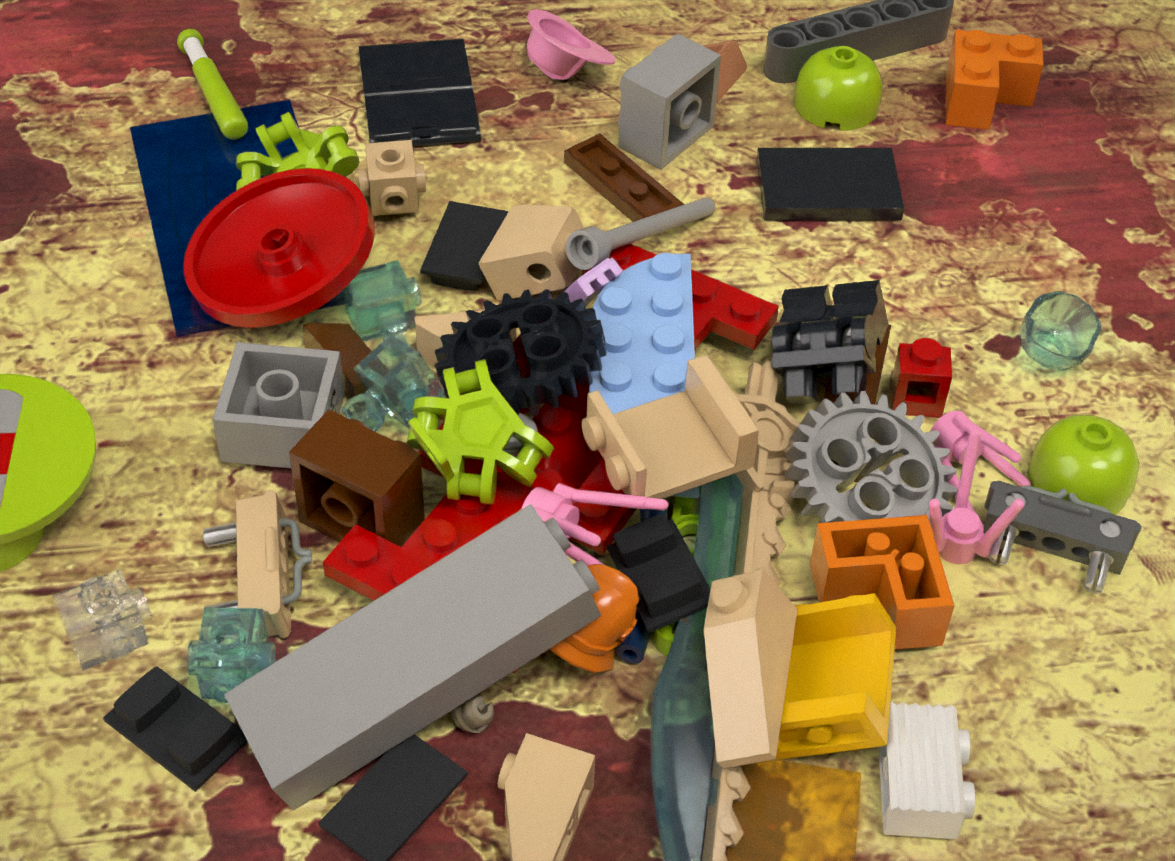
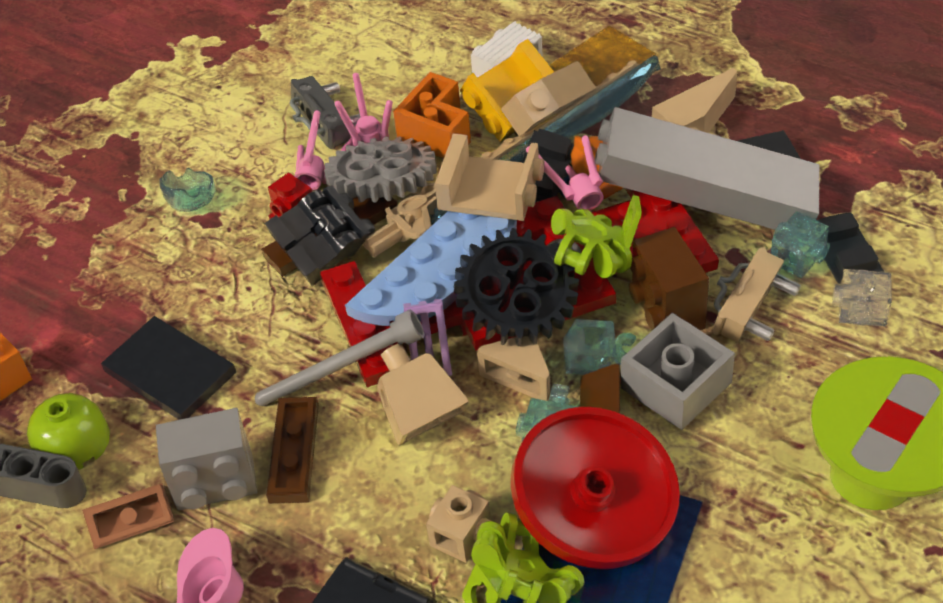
camera: 135 degrees left, 0 degrees up
black piece [420,201,508,291] -> none
lime cylinder [1028,415,1140,515] -> none

